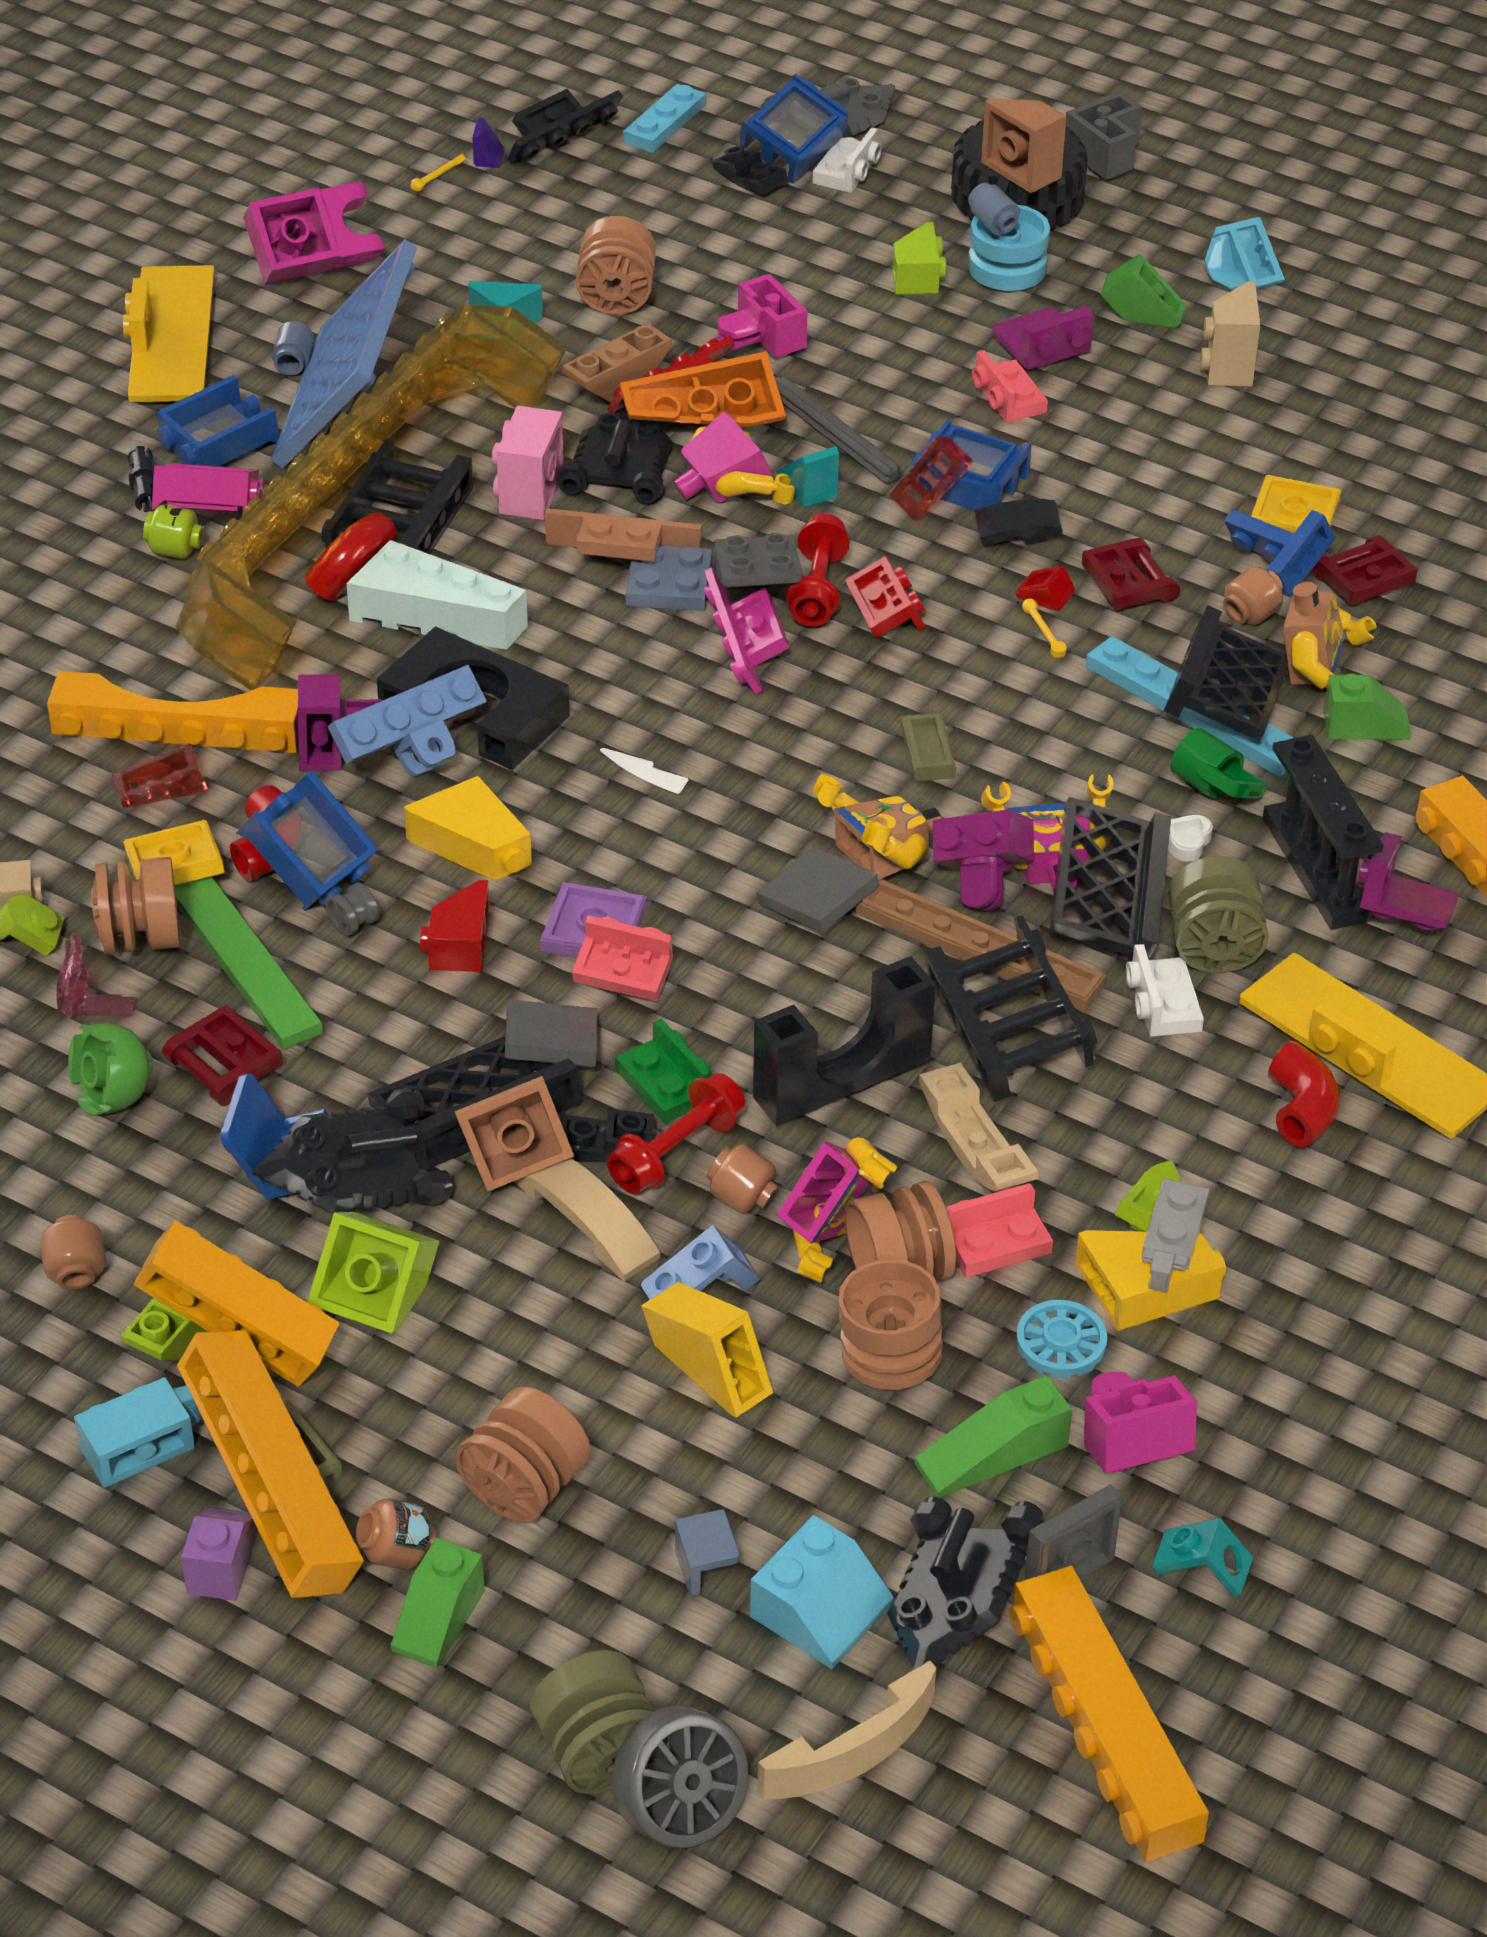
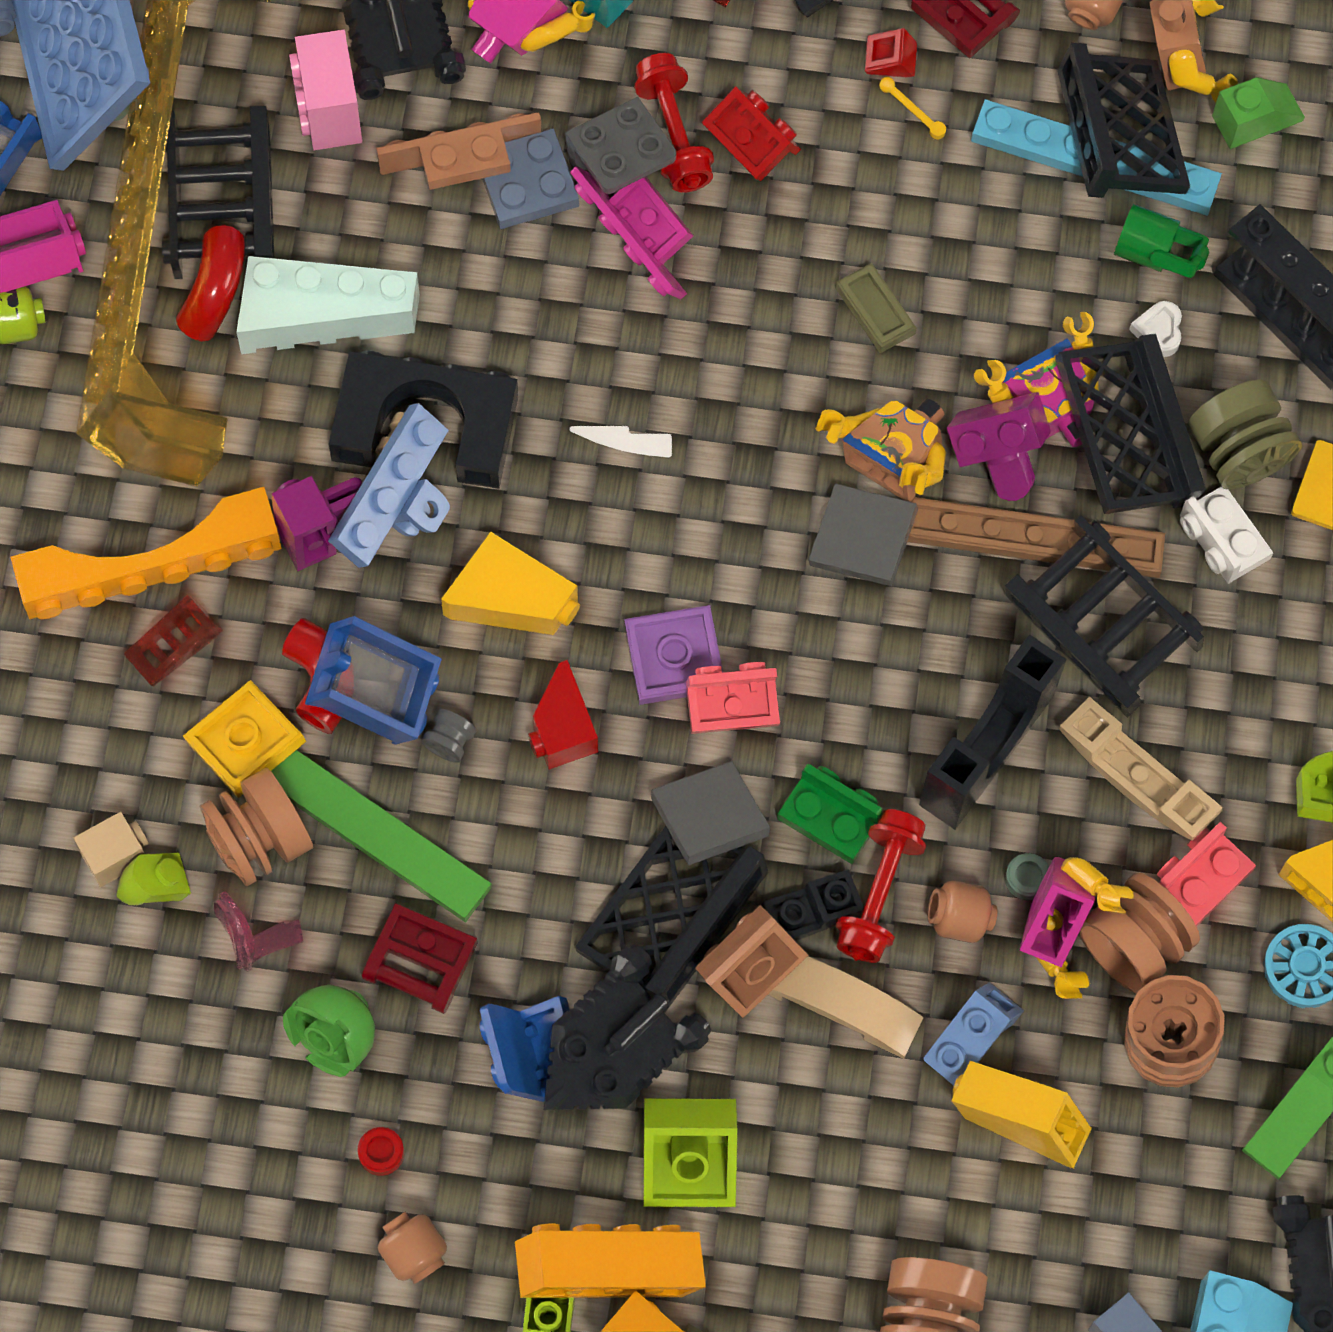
camera: 25 degrees left, 25 degrees up
none -> red tile [358,1127,404,1176]

